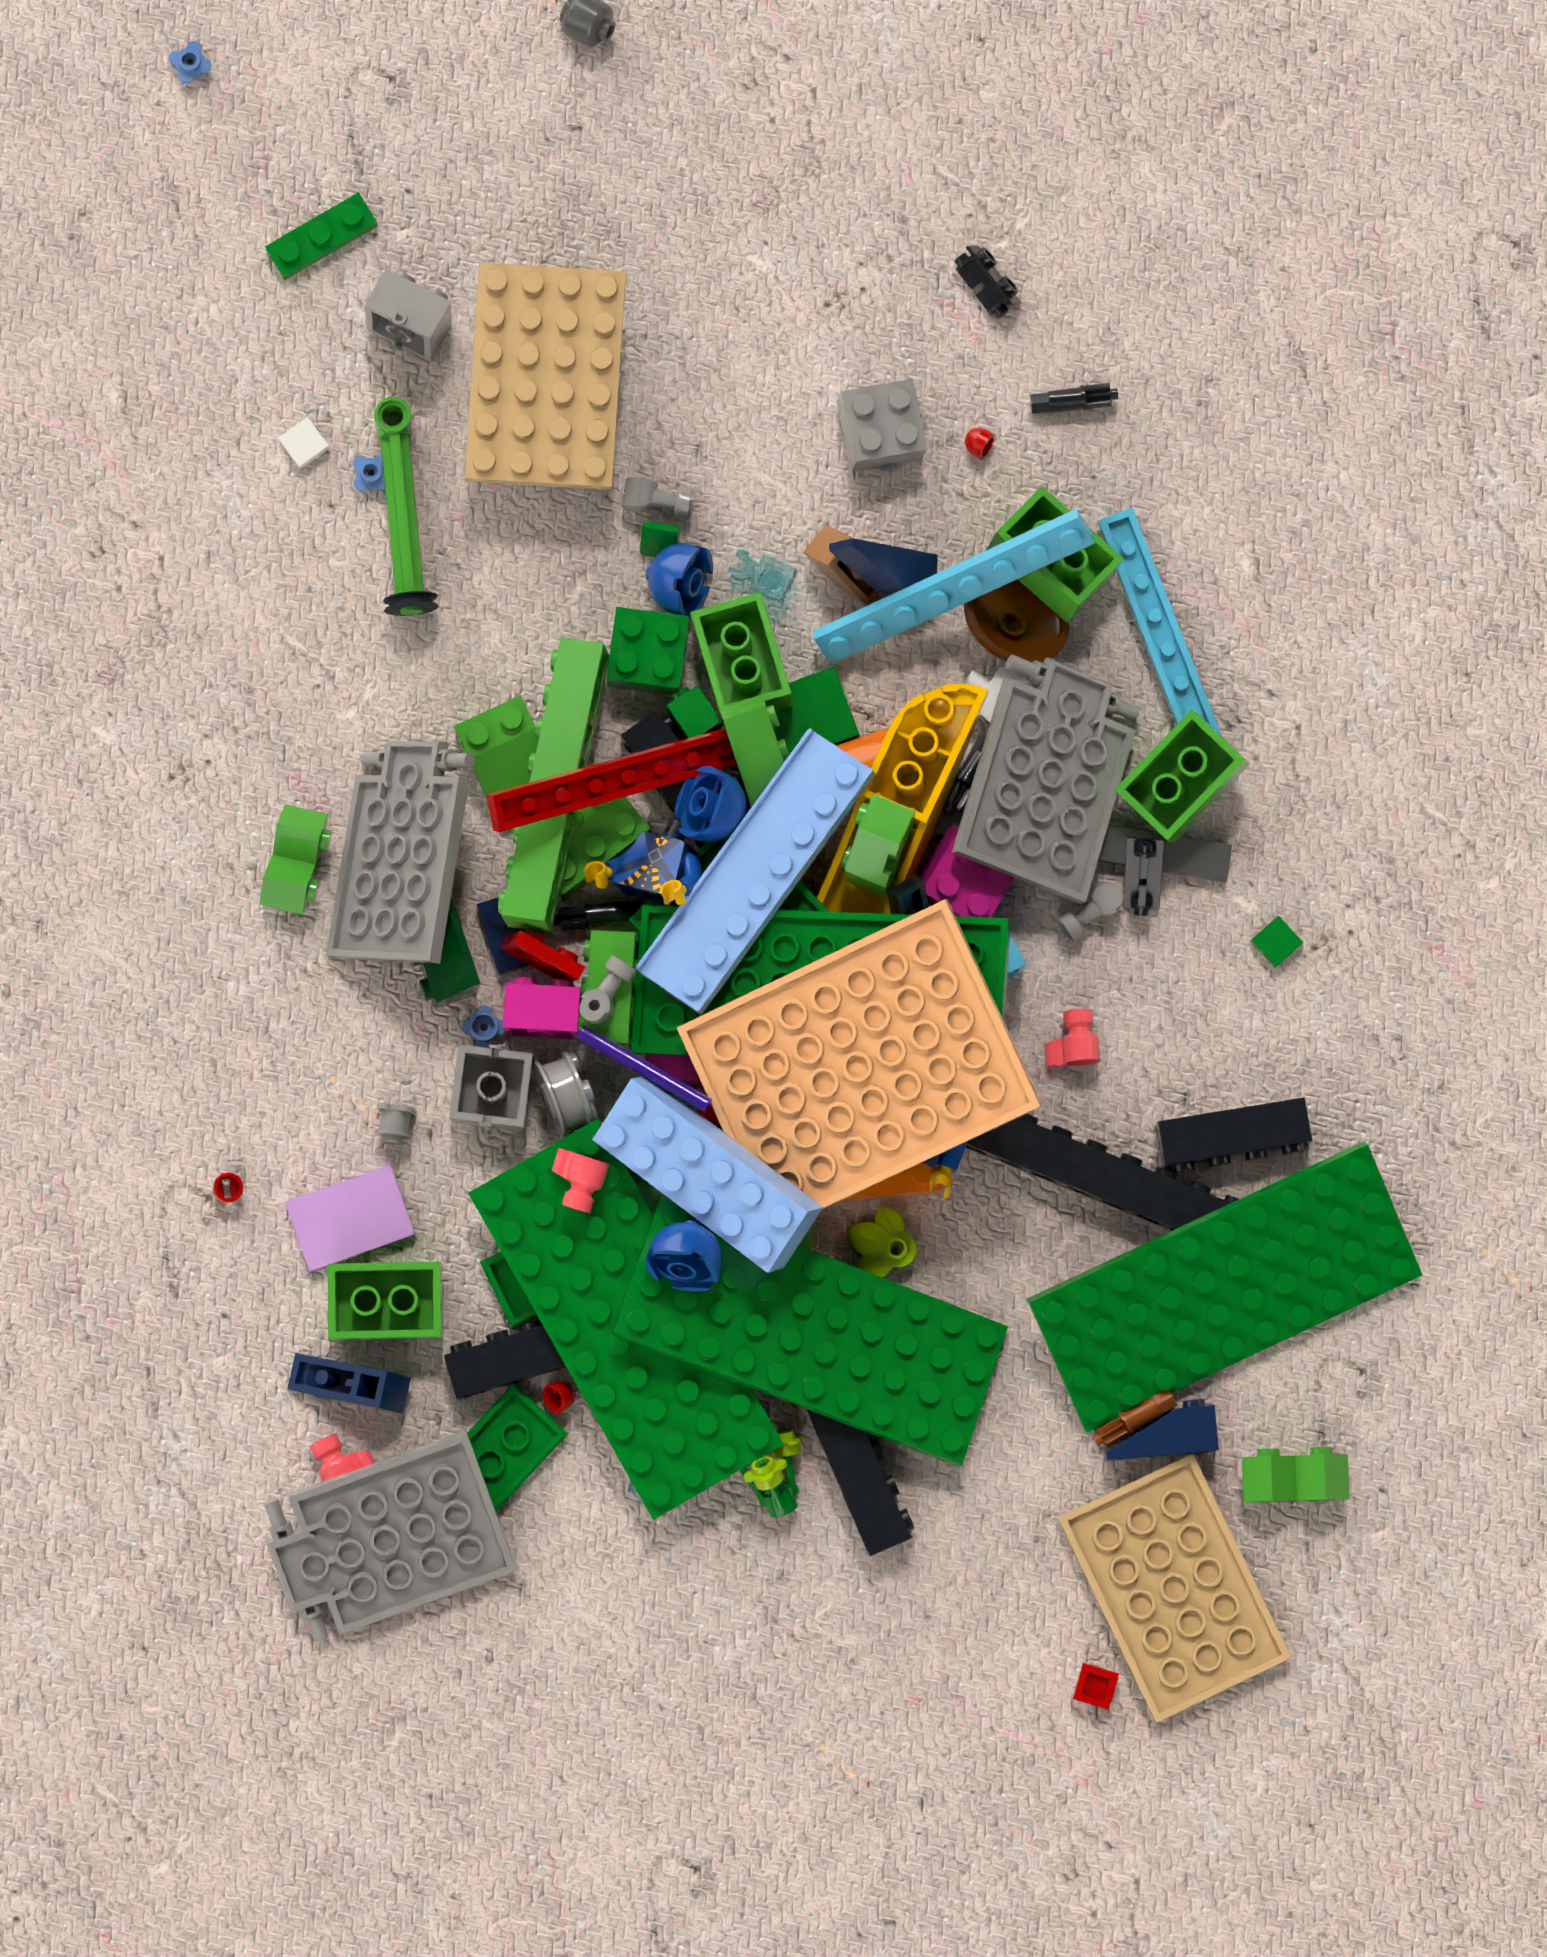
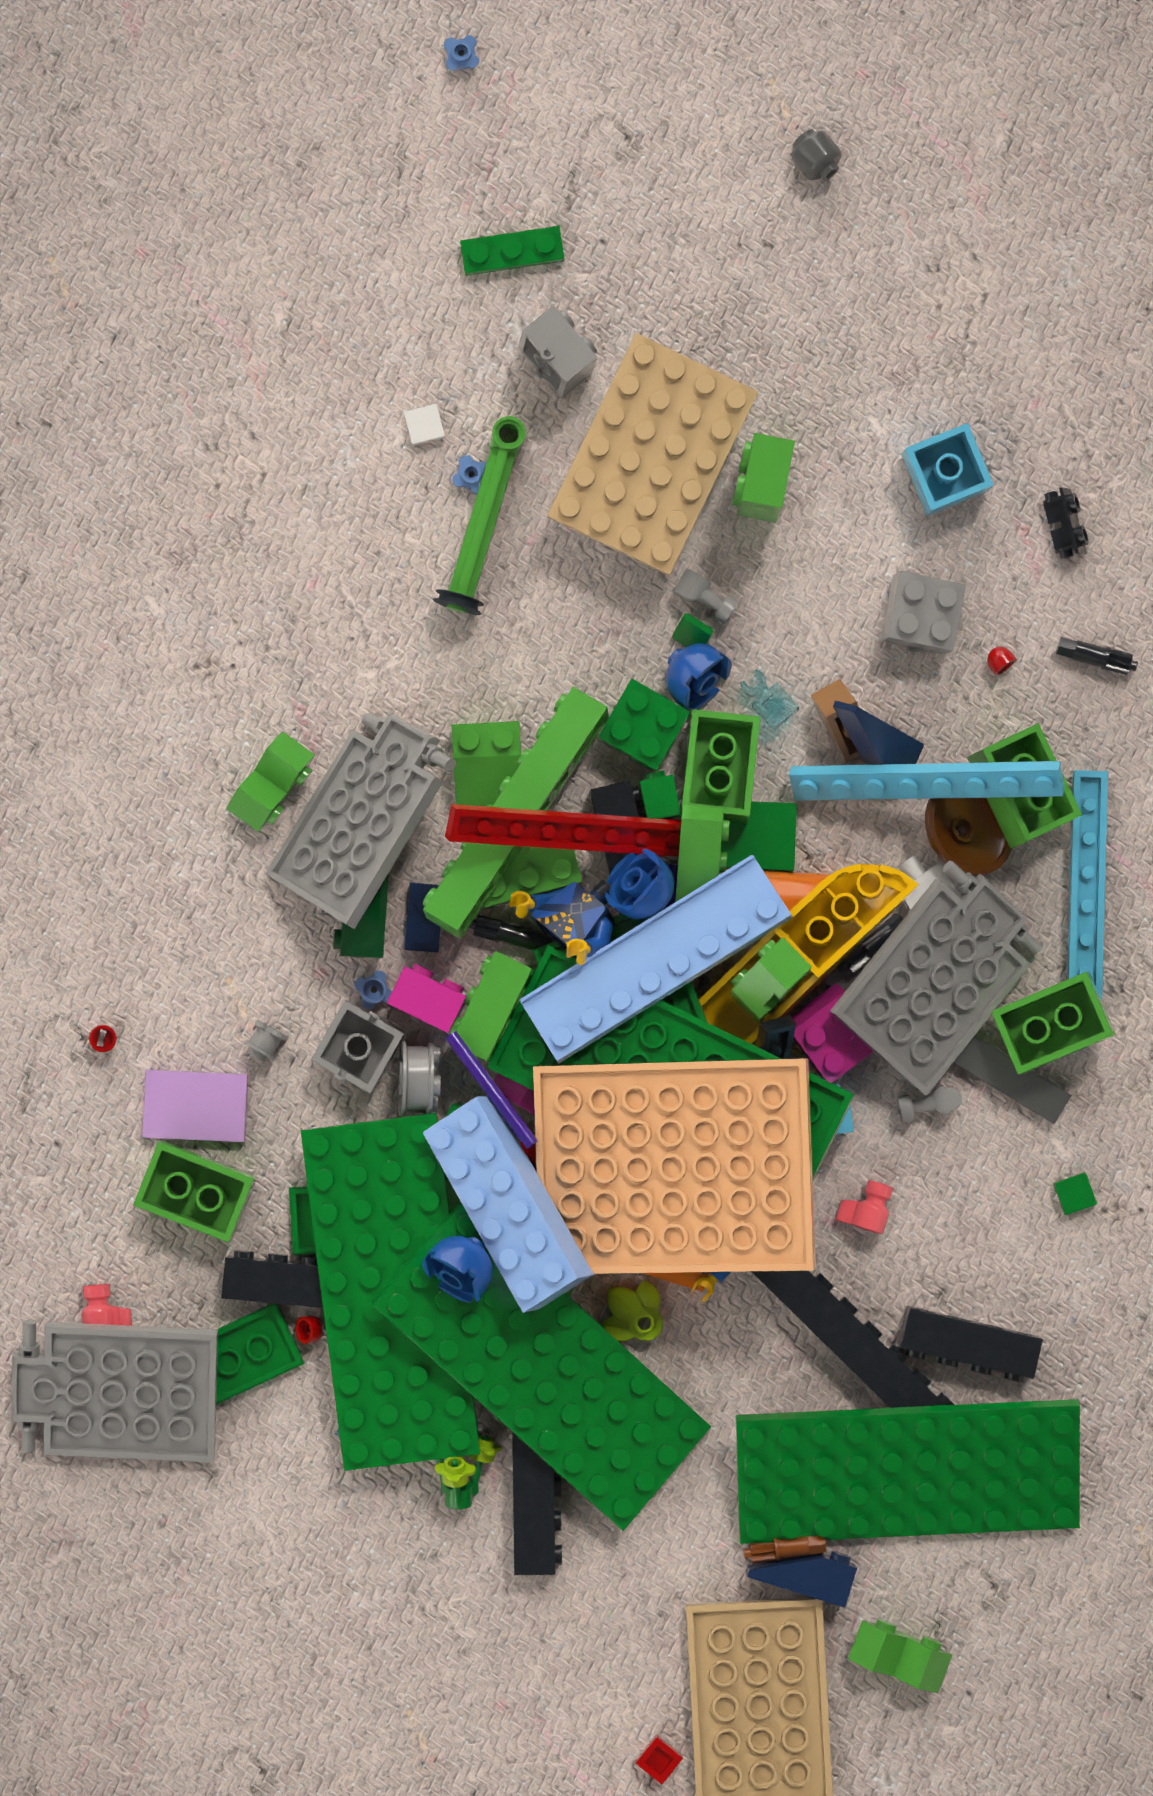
camera: 20 degrees right, 5 degrees up
dark blue slope [287,1353,411,1414] -> none
red plate [499,929,585,981] -> none
coral piece [552,1148,610,1213] -> none
light grey leg [579,955,636,1025] -> none
black hinge [1123,837,1164,916] -> none
none -> bright green brick [732,433,795,523]
none -> medium azure brick [901,423,994,516]

